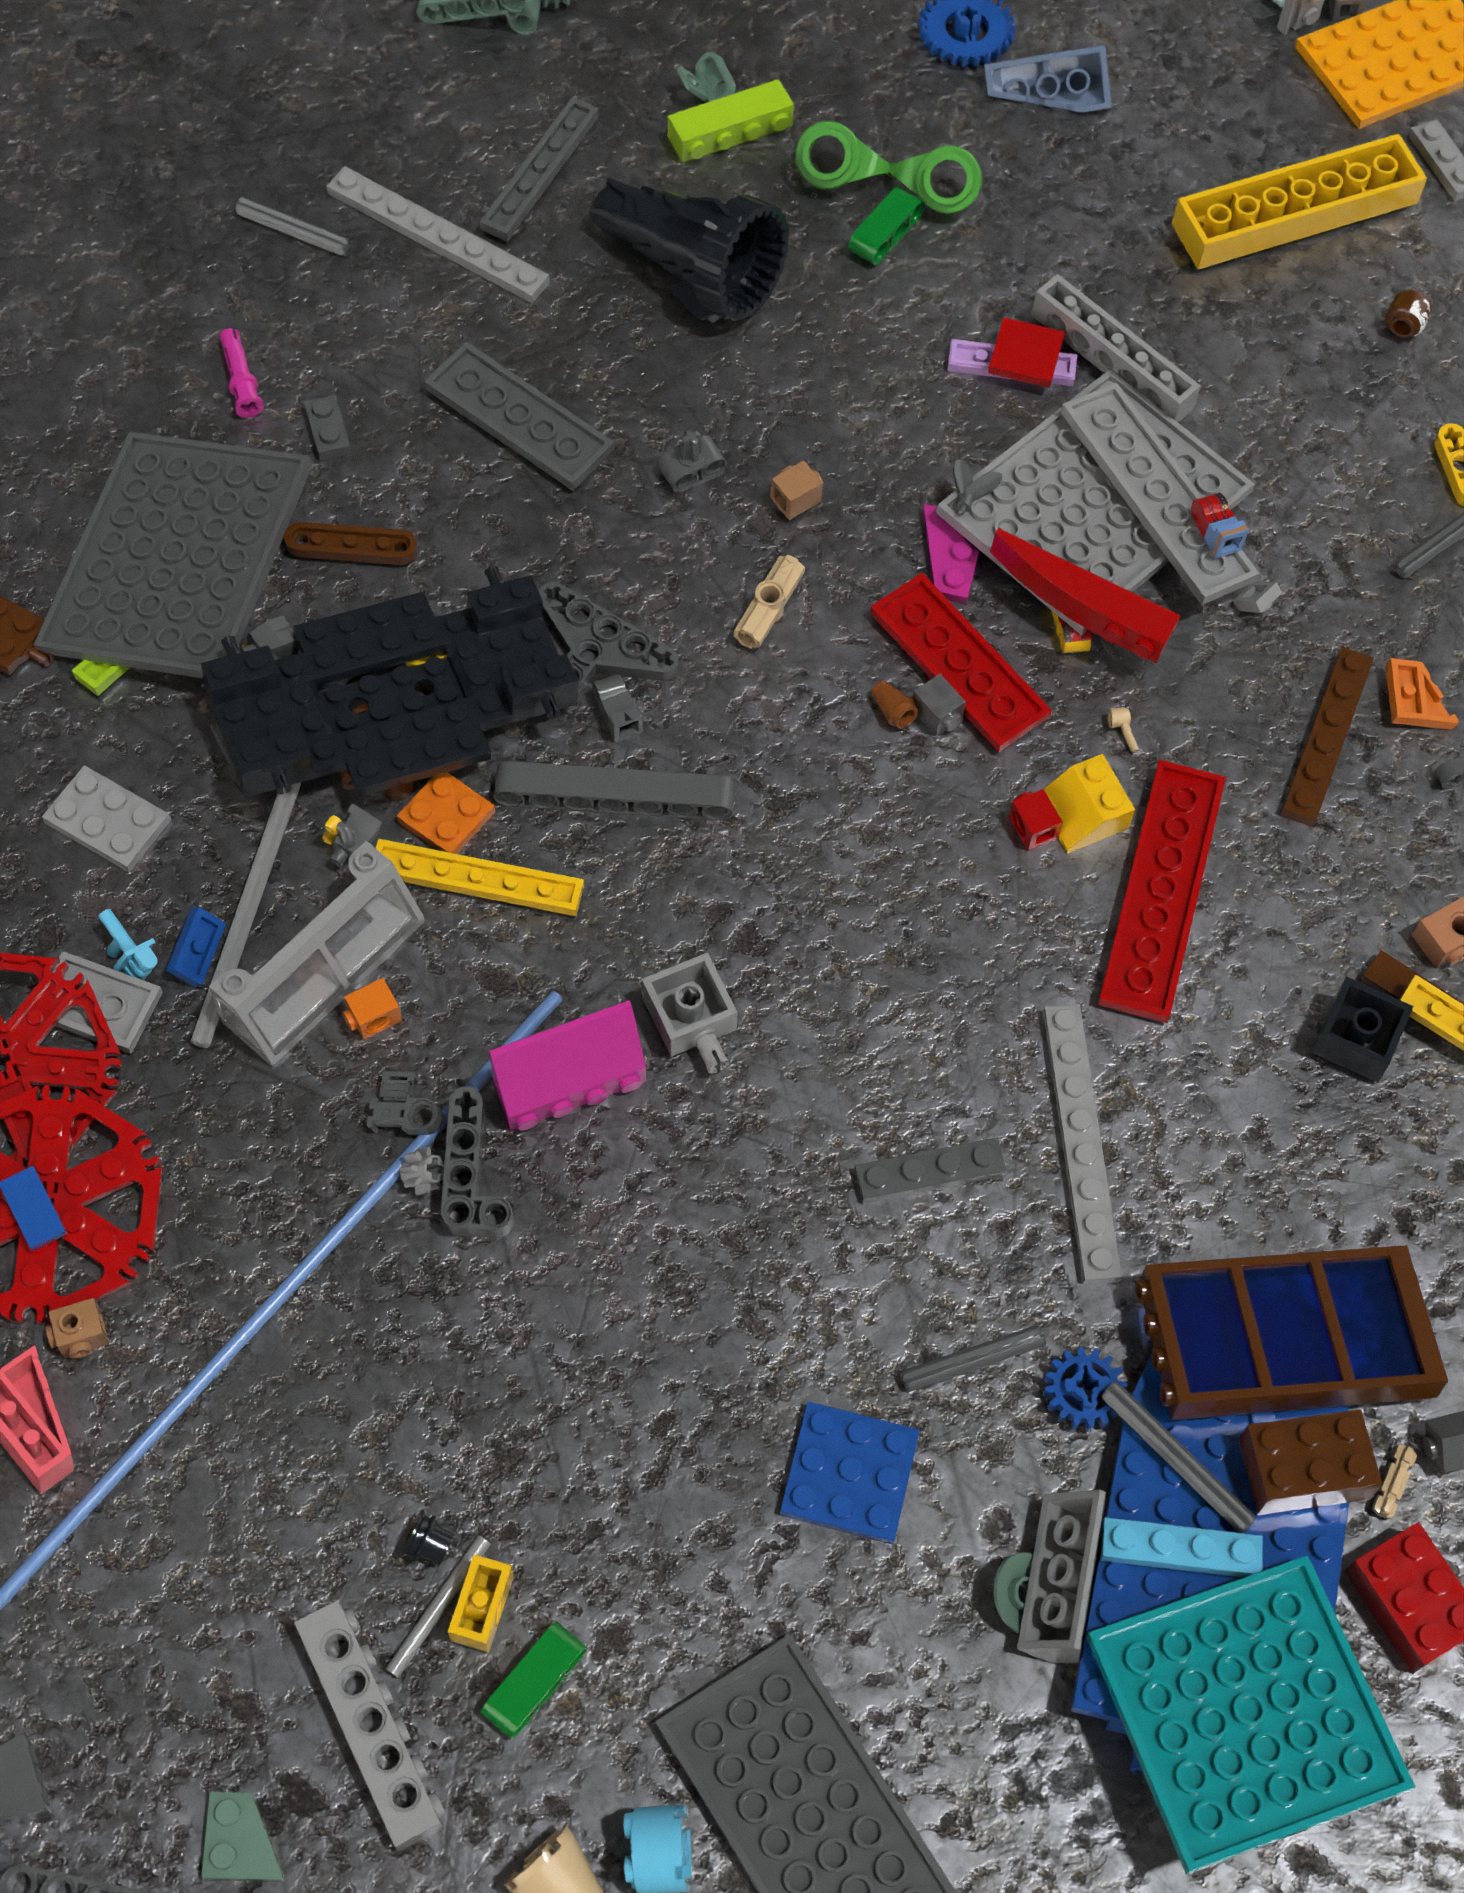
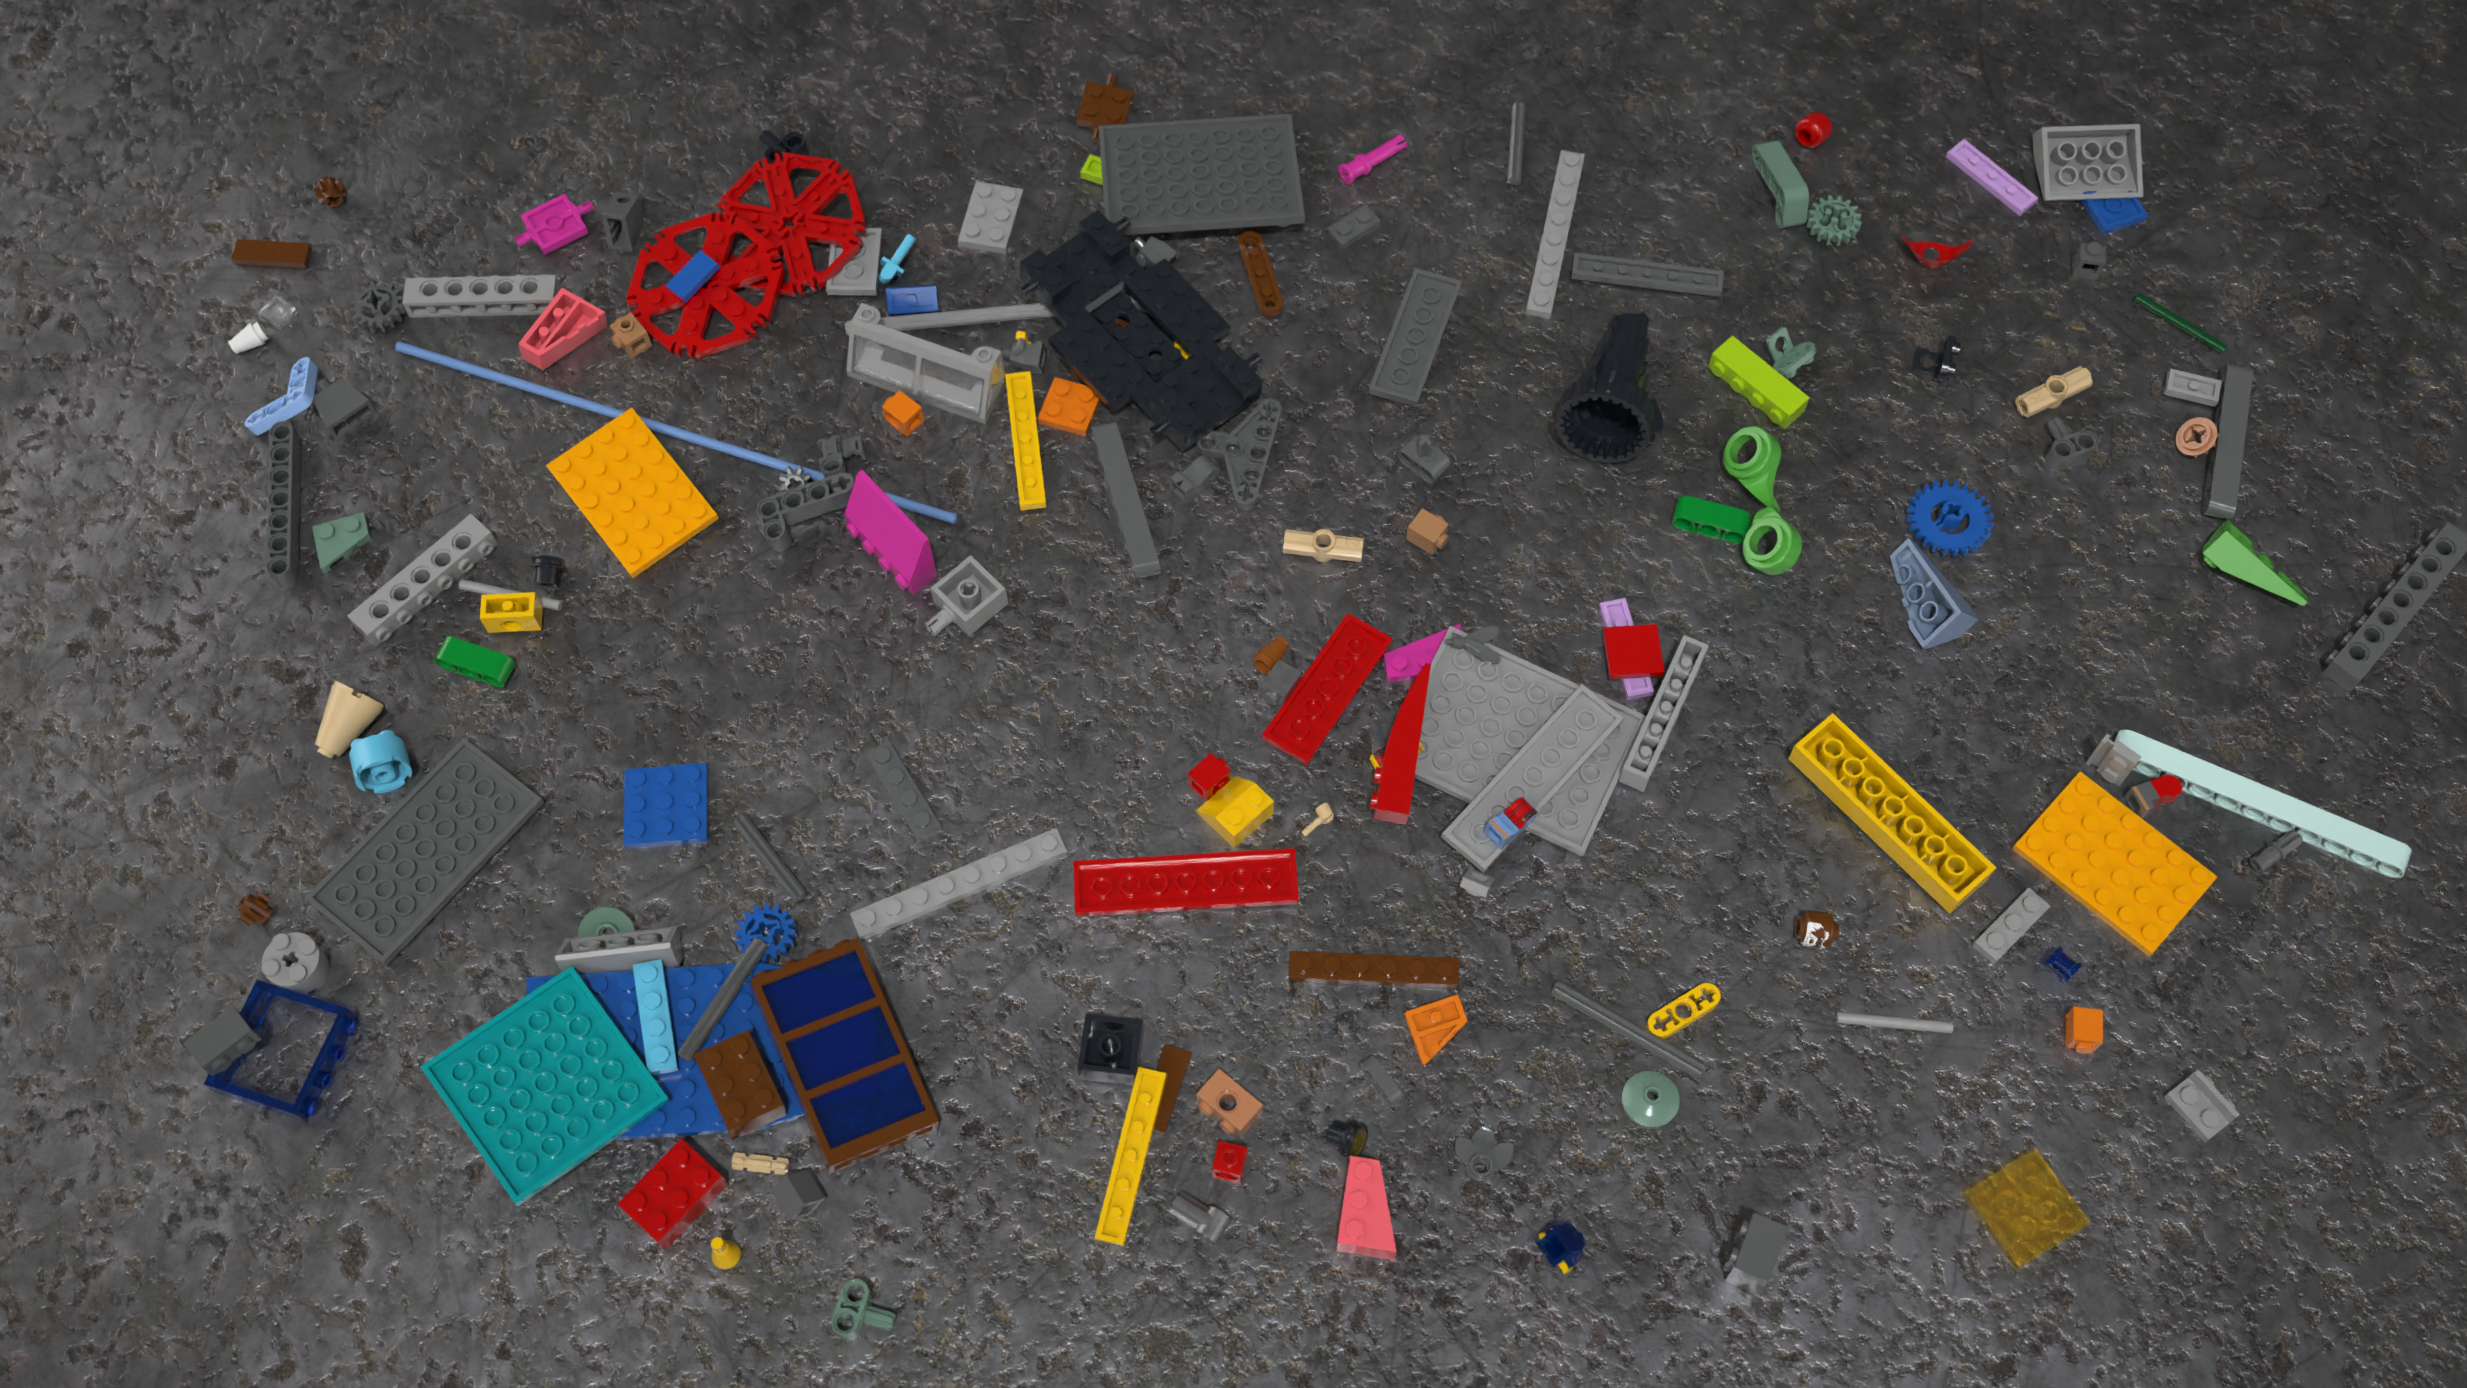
camera: 75 degrees right, 0 degrees up
none -> light orange plate [546,407,719,578]

